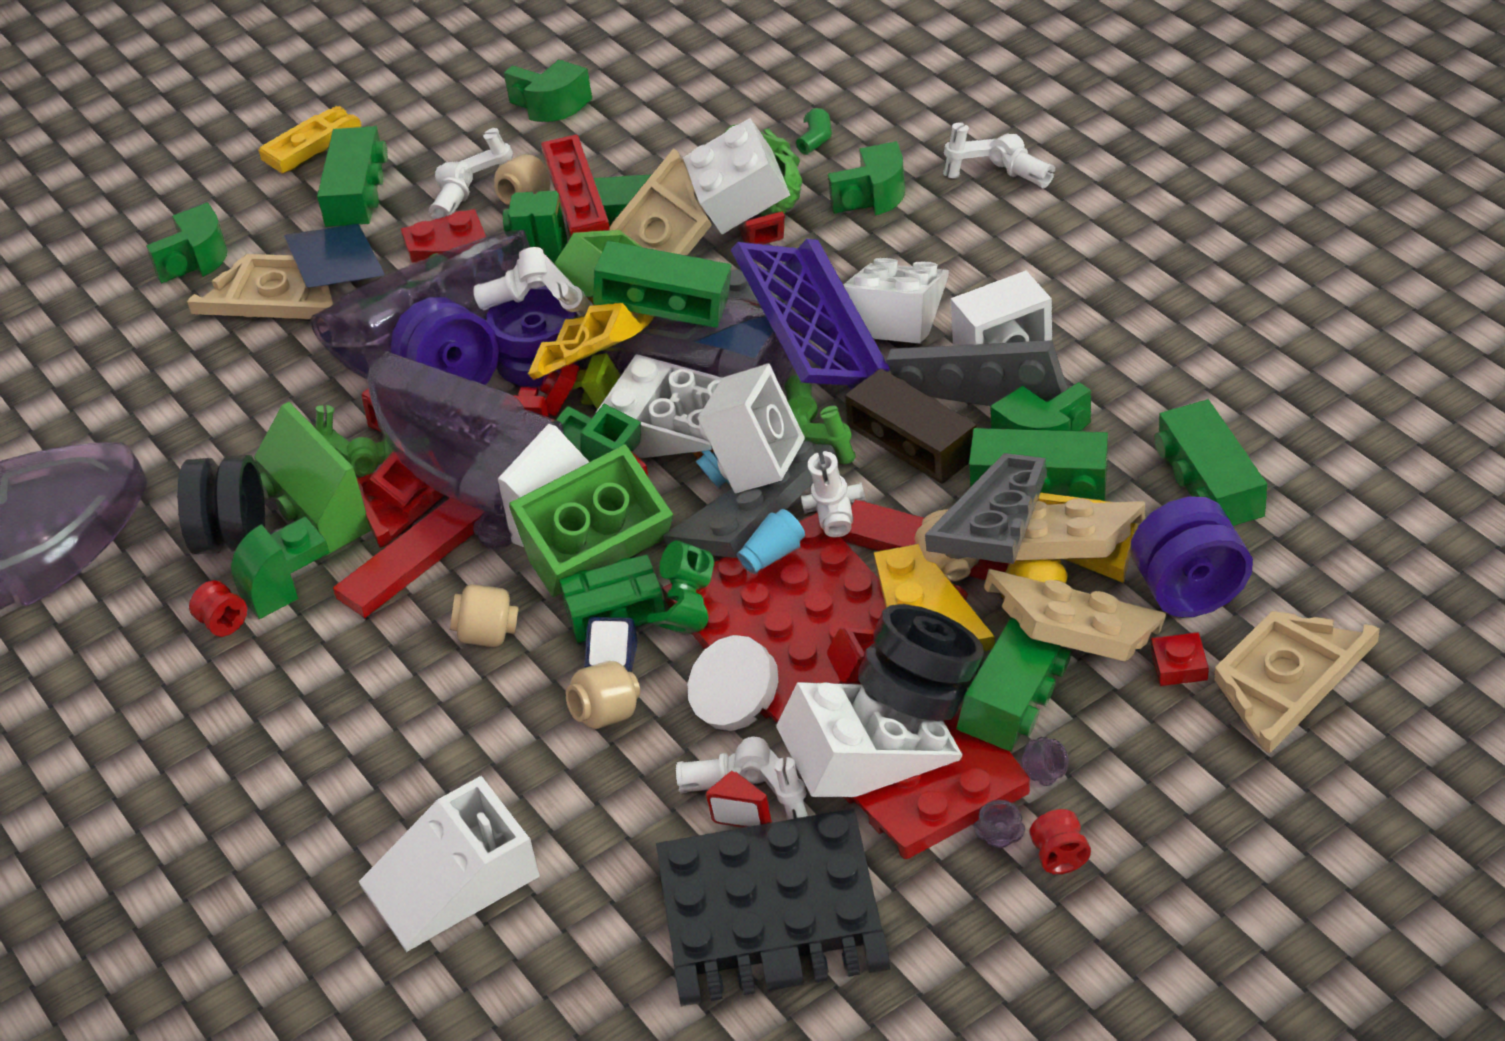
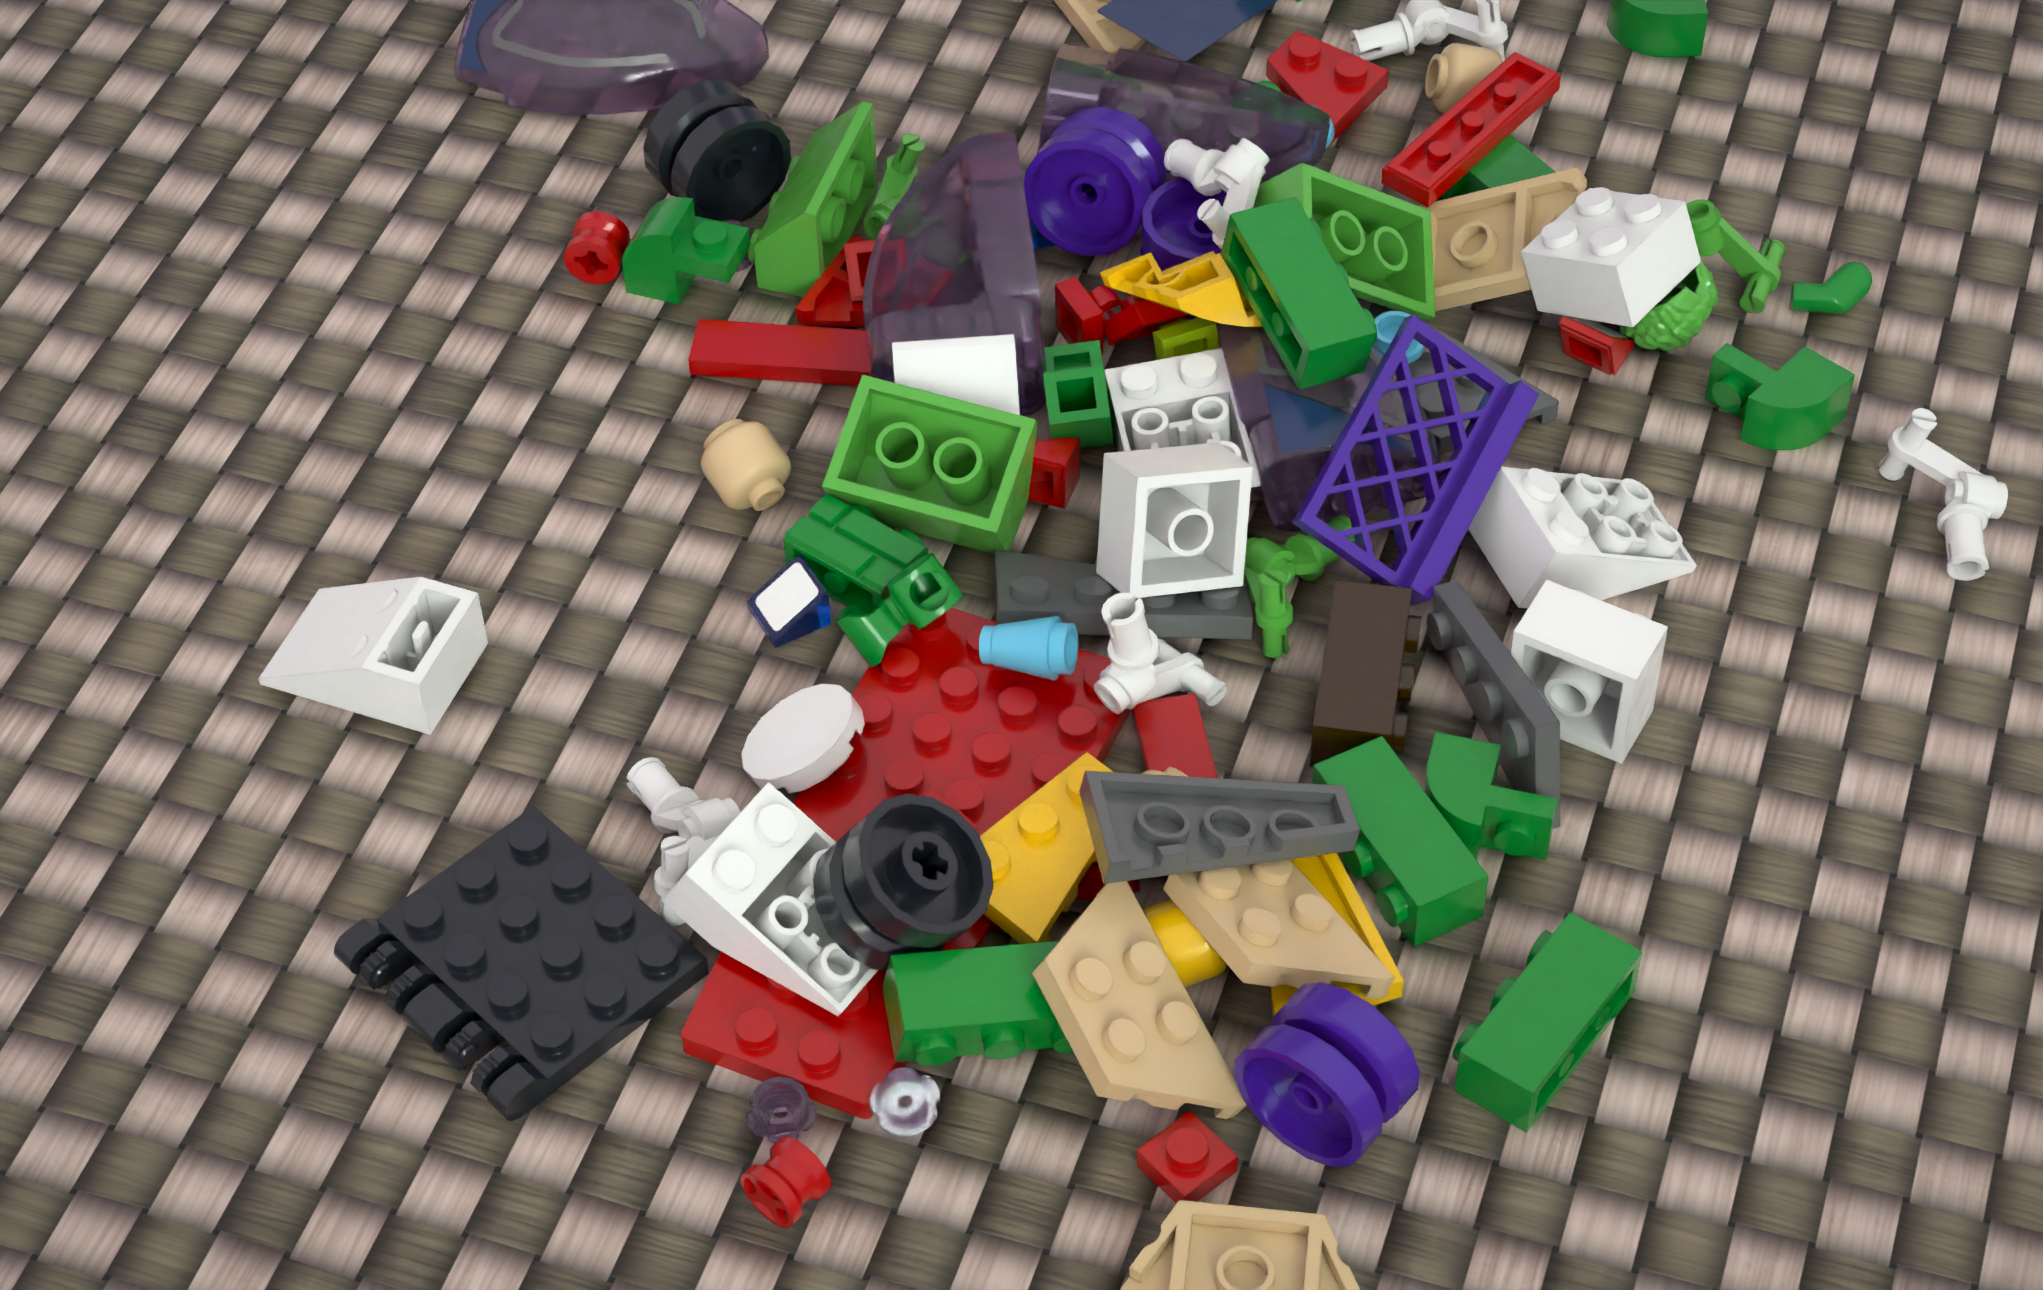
camera: 50 degrees right, 5 degrees up
green brick [503,191,568,264] -> none
tan head [566,661,640,729] -> none
slope [706,770,772,828] -> none

